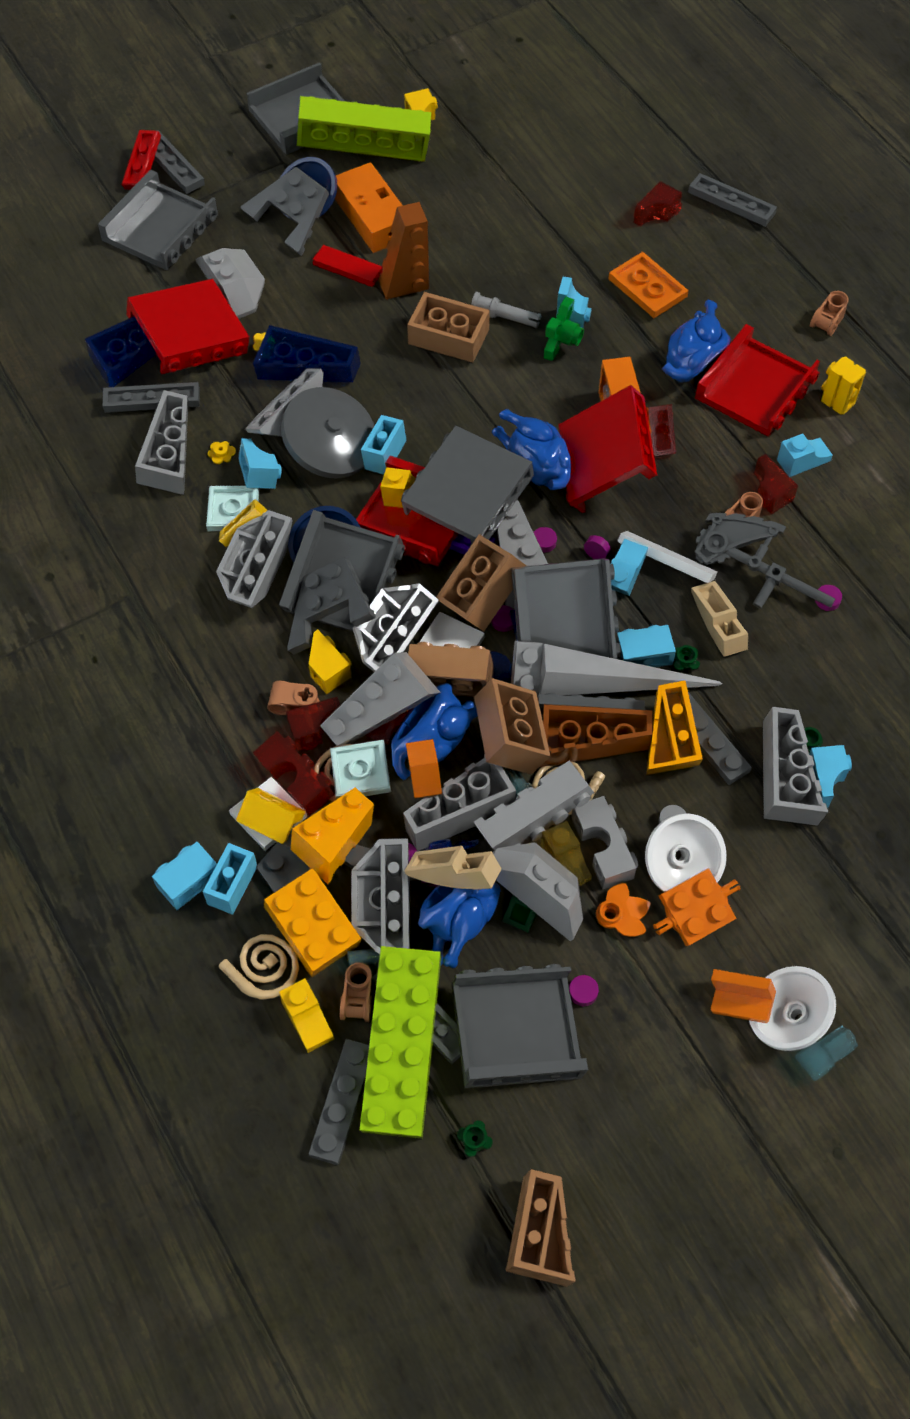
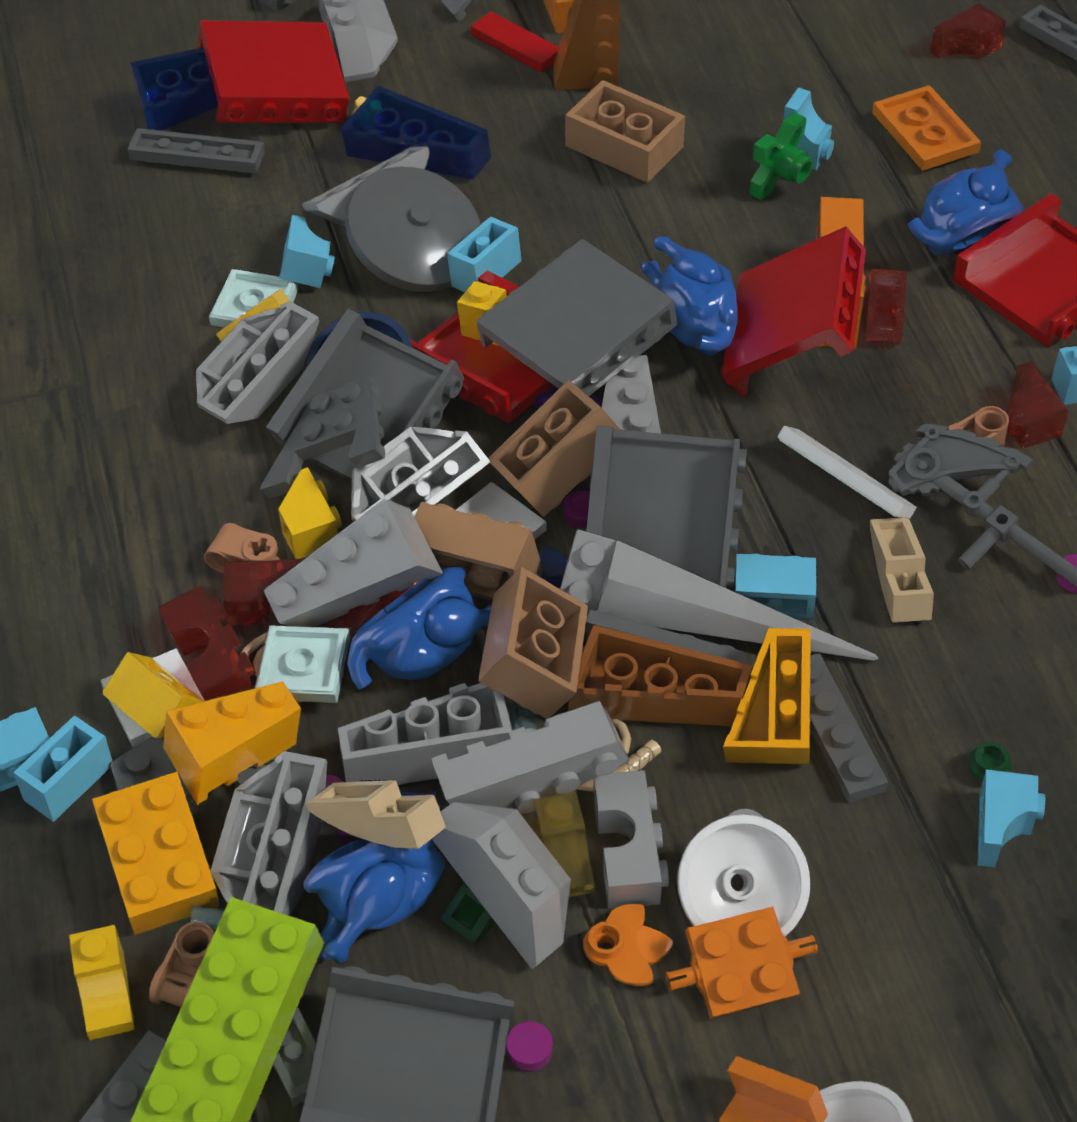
camera: 15 degrees right, 10 degrees down
light grey wedge [135,390,188,495] -> none
yellow plant [208,441,236,464] -> none
tan piece [219,934,299,1000] -> none
orange slope [406,739,442,799] -> none
light grey pin [471,292,541,329] -> none
magenta tile [533,527,557,553] -> none
magenta tile [584,535,610,559] -> none
medium azure arch [611,539,648,596] -> none
dark green plate [674,645,700,671] -> none
light grey wedge [763,707,828,825] -> none

